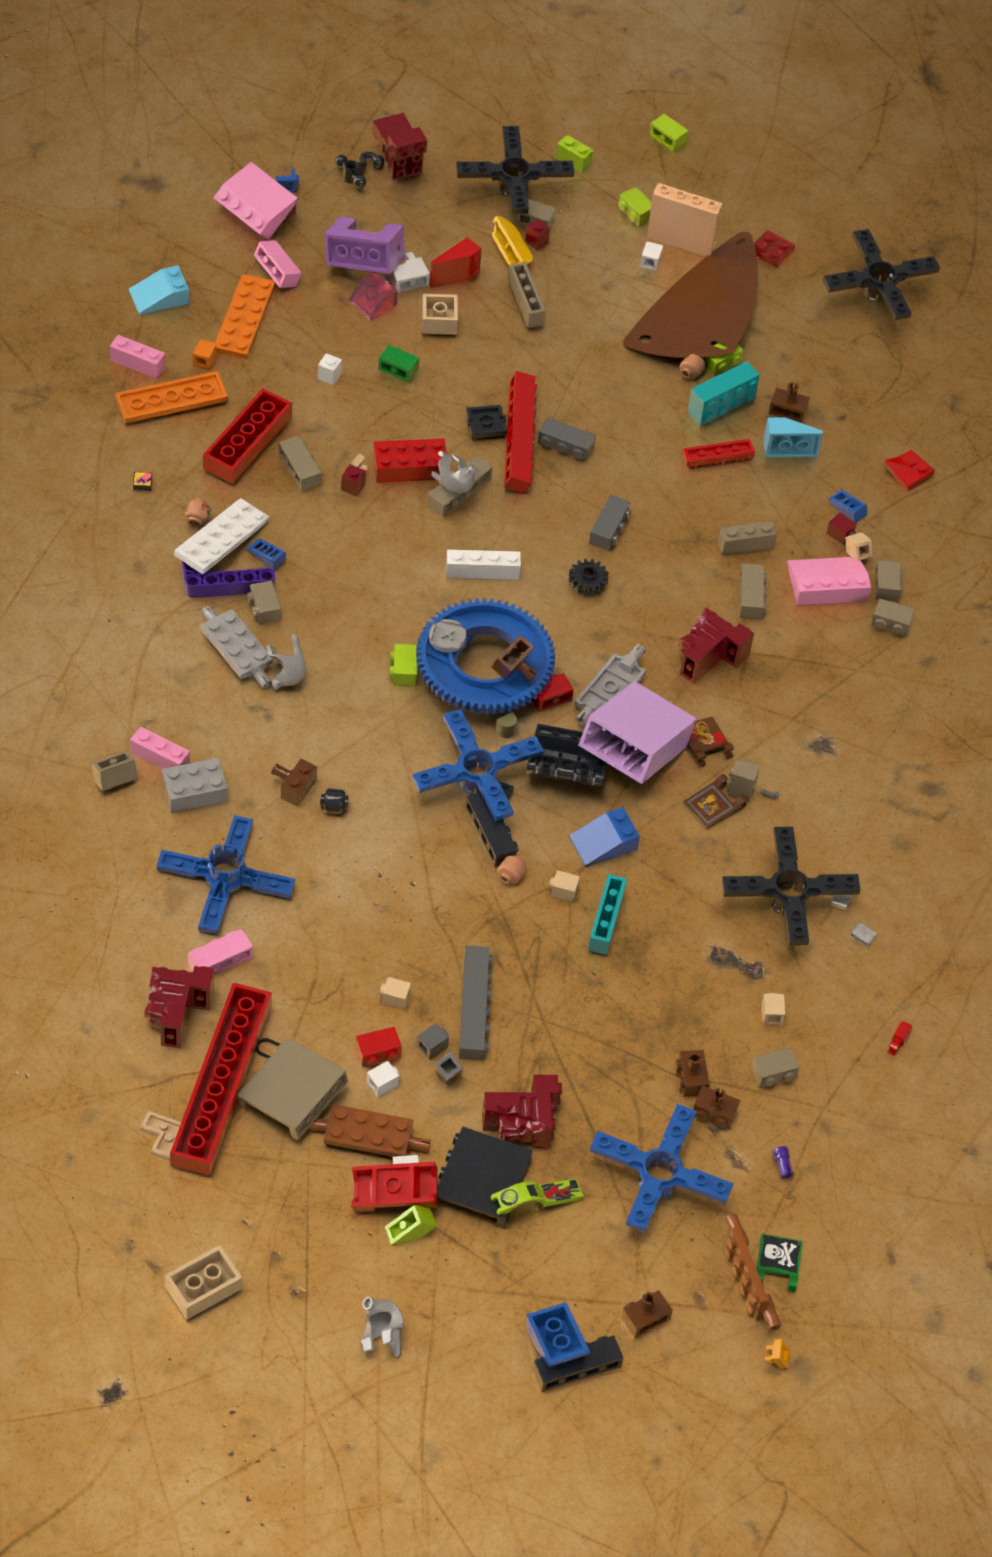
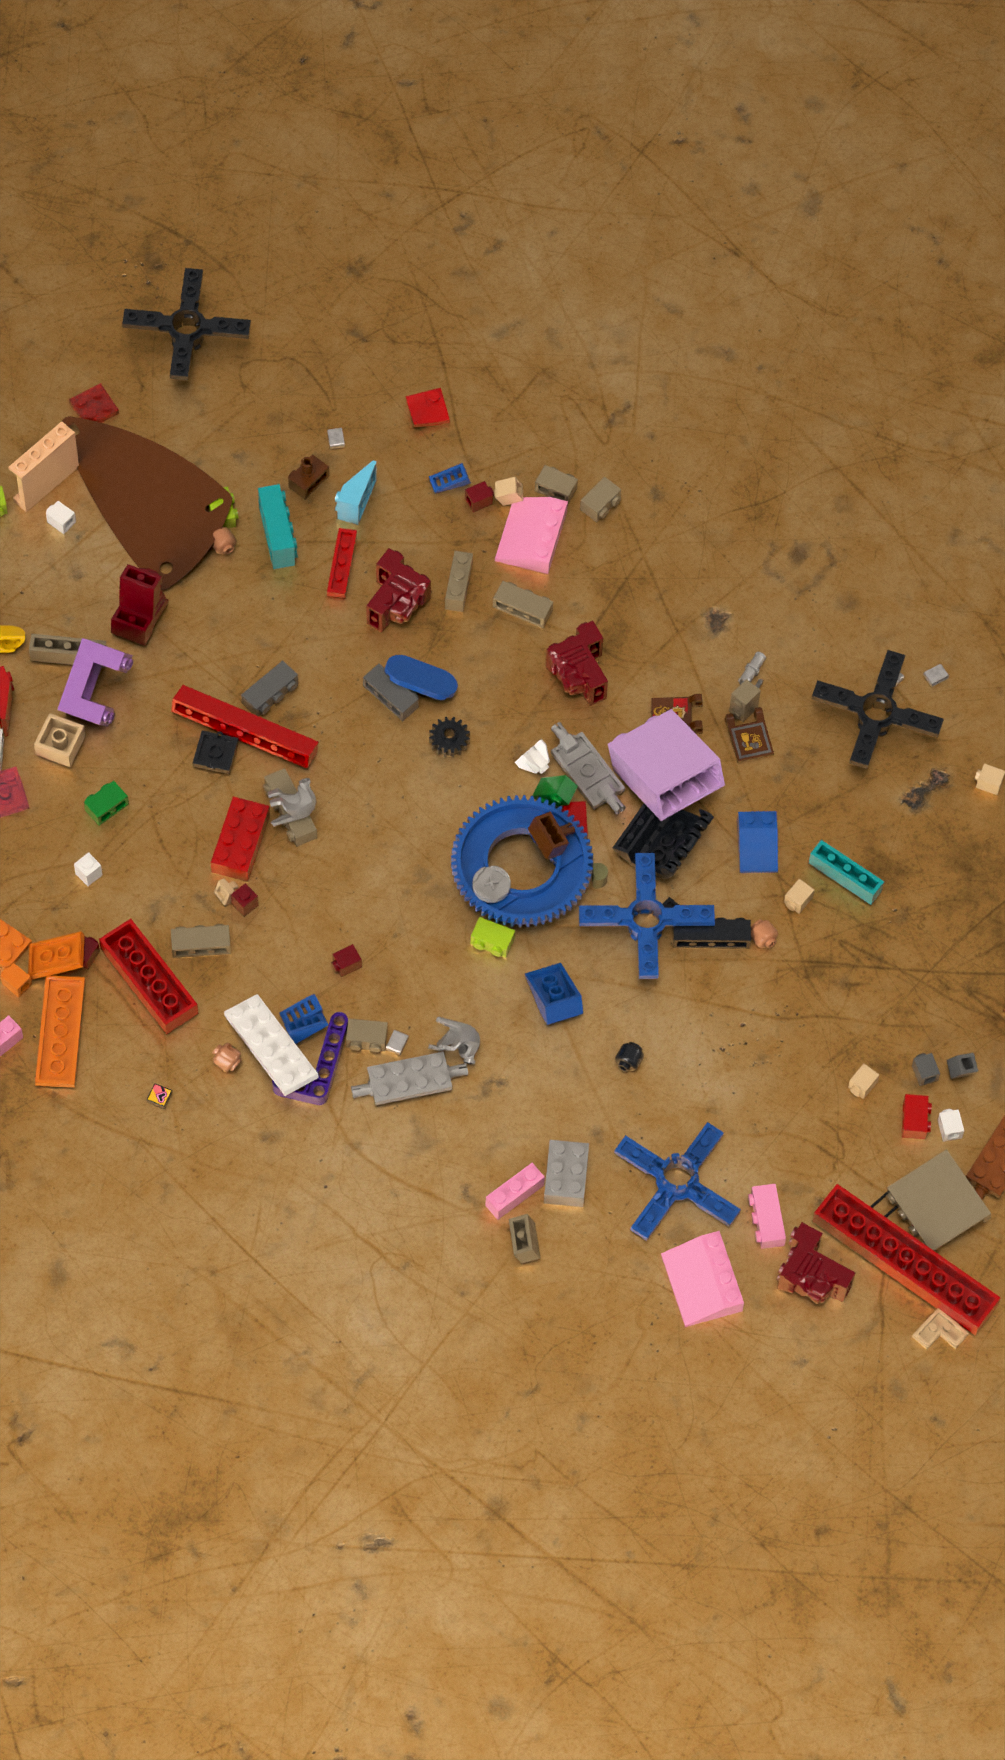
camera: 65 degrees left, 10 degrees up
reddish brown brick [271,759,318,806] -> none
white brick [446,550,521,580] -> none
dark grey brick [459,945,493,1060] -> none
none -> orange tile [28,931,84,980]
none -> medium lavender piece [57,638,133,727]
none -> dark red brick [83,936,100,970]
none -> dark red brick [111,564,169,646]
none -> blue slope [284,1013,328,1044]
none -> flat silver piece [327,428,345,449]
none -> dark red brick [331,944,362,977]
none -> dark red brick [366,548,431,633]
none -> blue tile [385,655,458,700]
none -> flat silver piece [386,1030,409,1055]
none -> white brick [515,739,550,774]
none -> blue slope [525,963,584,1025]
none -> green brick [532,775,578,806]
none -> bright pink slope [661,1231,744,1327]
none -> light grey pin [738,652,766,685]

